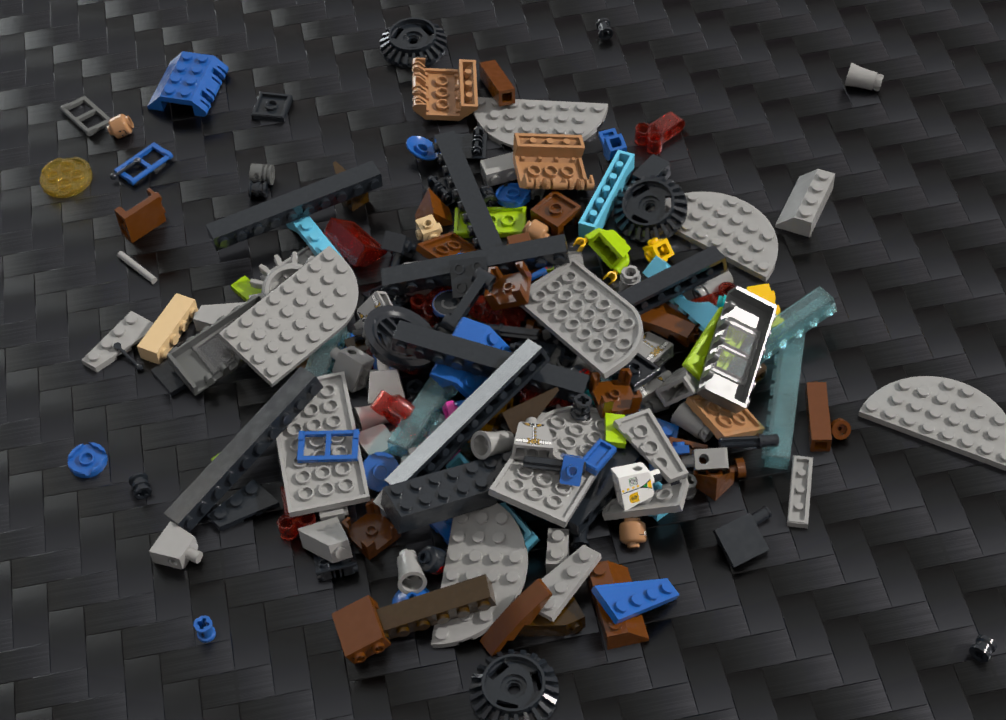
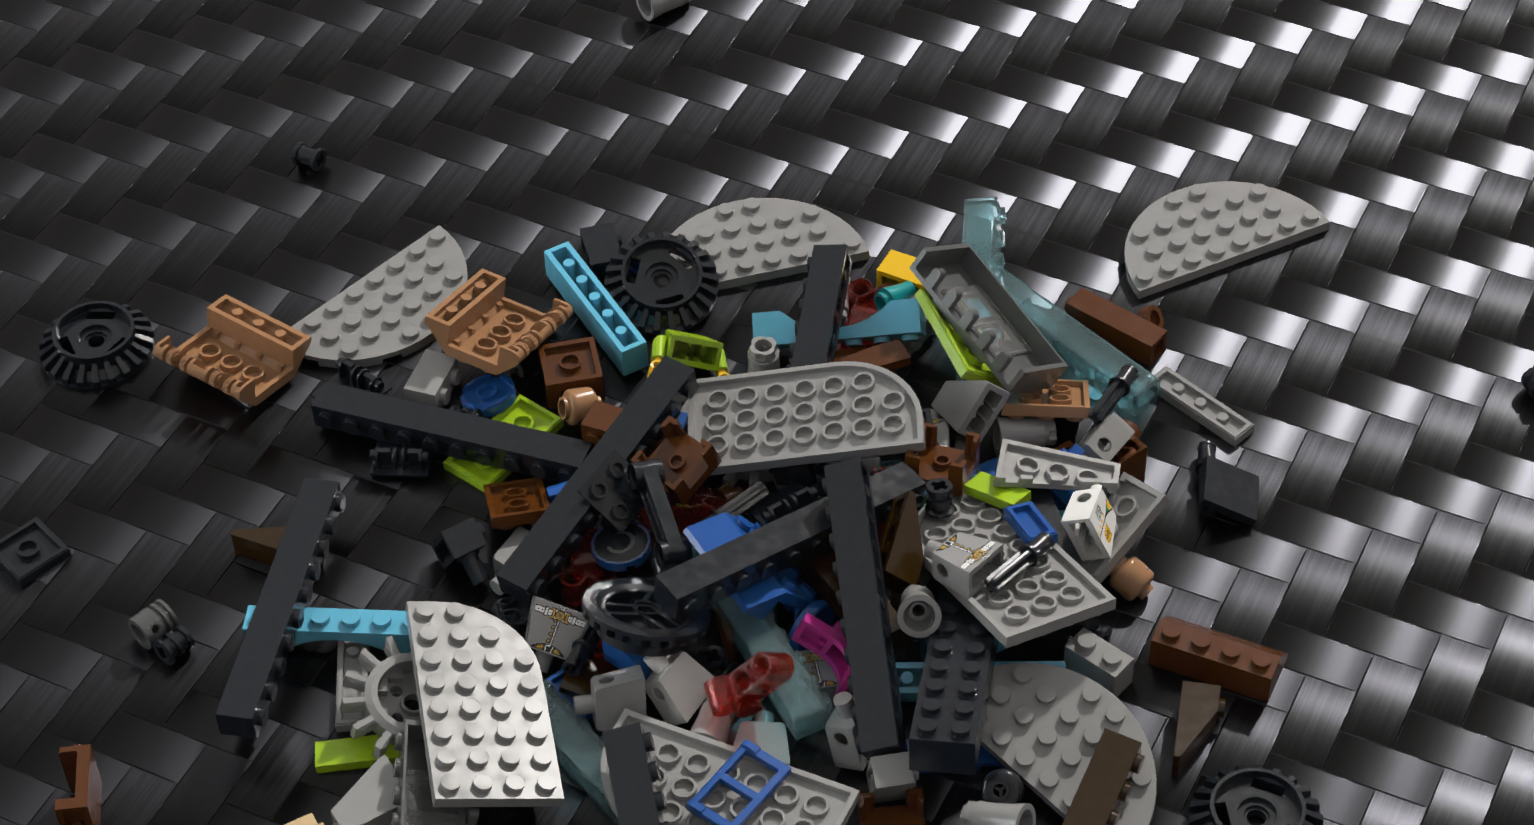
camera: 55 degrees left, 5 degrees down
clear red slope [323,218,387,267] -> none
blue tile [363,452,399,492] -> none
blue dish [406,136,438,160] -> none
reddish brown slope [415,187,453,226] -> none
tan brick [415,214,443,242] -> none
reddish brown brick [479,60,515,106] -> none
reddish brown slope [479,579,552,656] -> none
light grey wing [538,545,602,622] -> none
blue bracket [559,453,585,486] -> none
blue wing [591,578,679,625] -> none
blue brick [598,128,627,161] -> none
clear red piece [635,112,685,155] -> none
yellow brick [643,237,675,263] -> none
light grey slope [775,169,835,237] -> none

